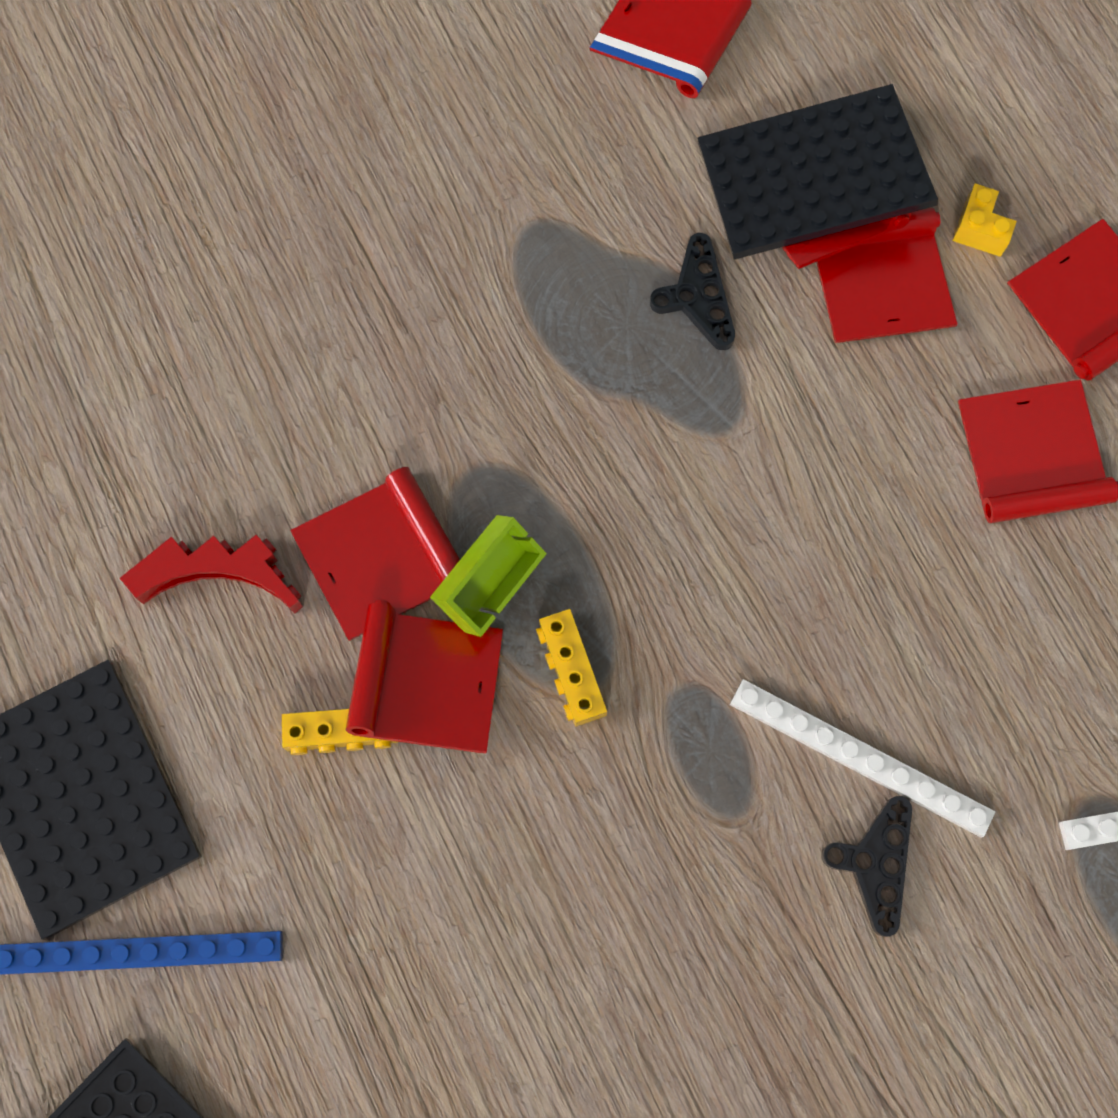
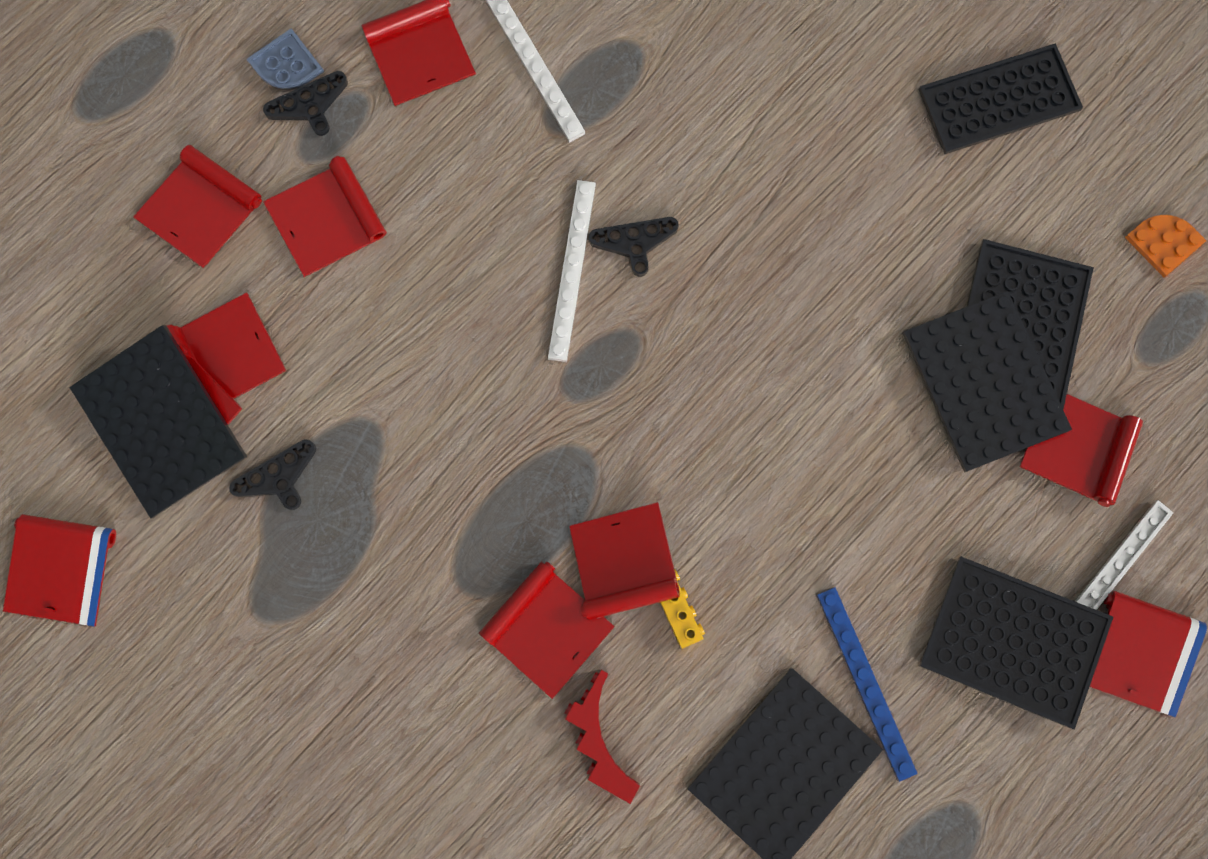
camera: 110 degrees left, 5 degrees up
lime piece [430,515,547,637] -> none
yellow brick [536,609,607,727] -> none
yellow brick [952,183,1017,257] -> none

